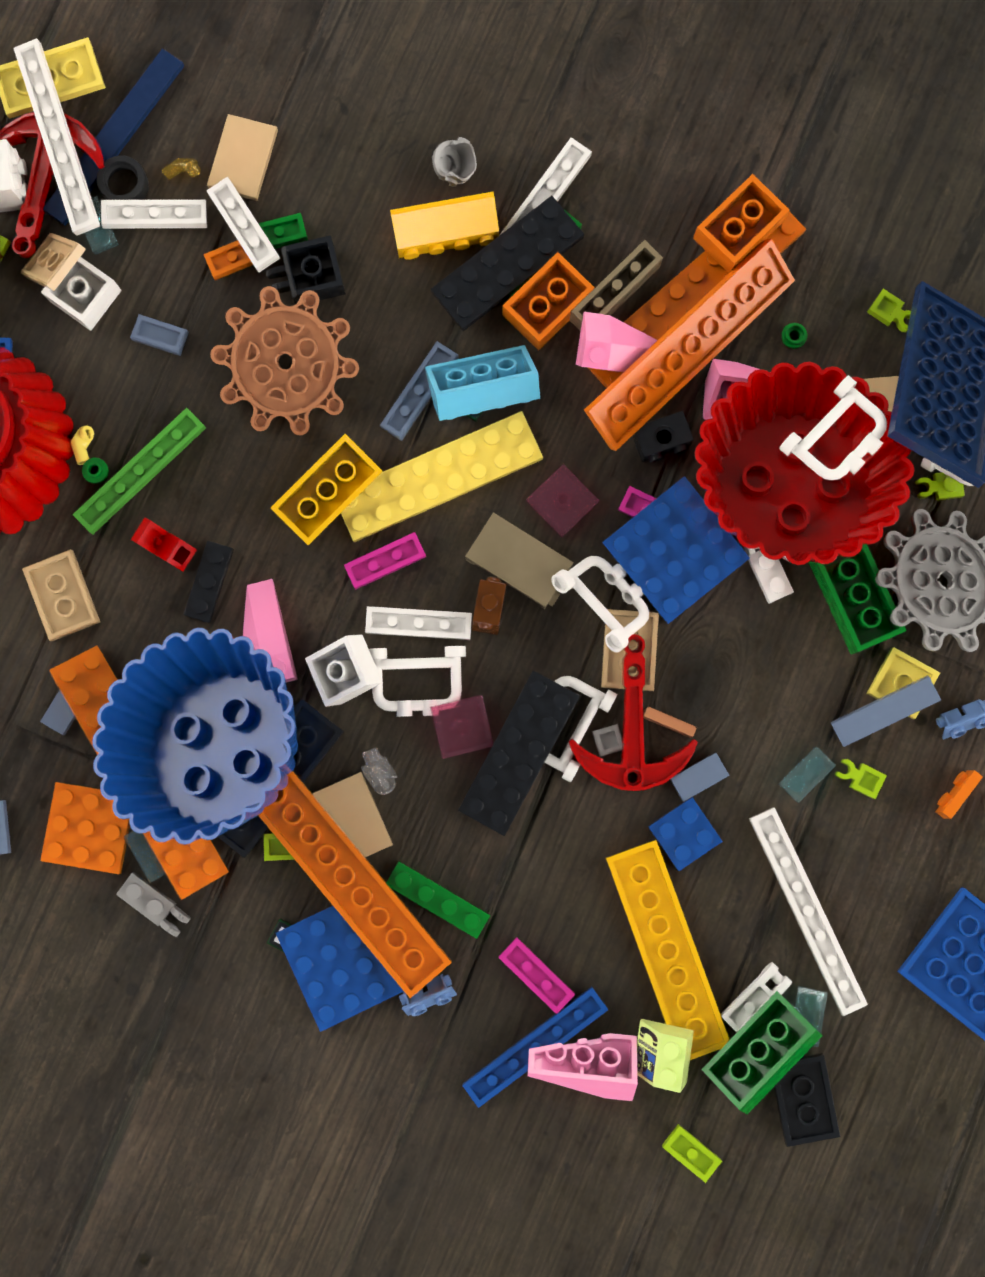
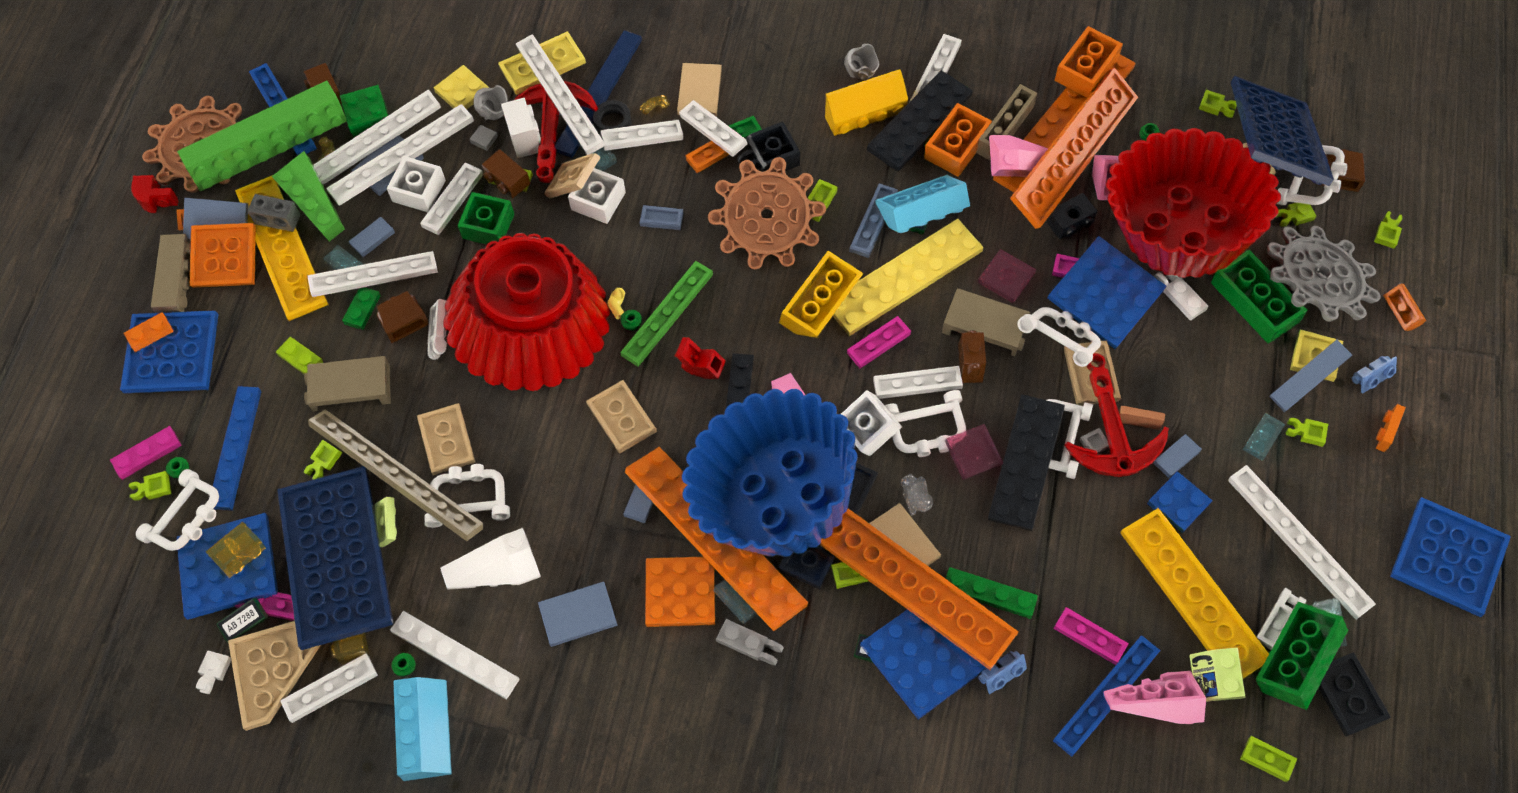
camera: 10 degrees left, 20 degrees down
white bar [779,375,887,480] -> none
none -> lime plate [808,179,838,222]

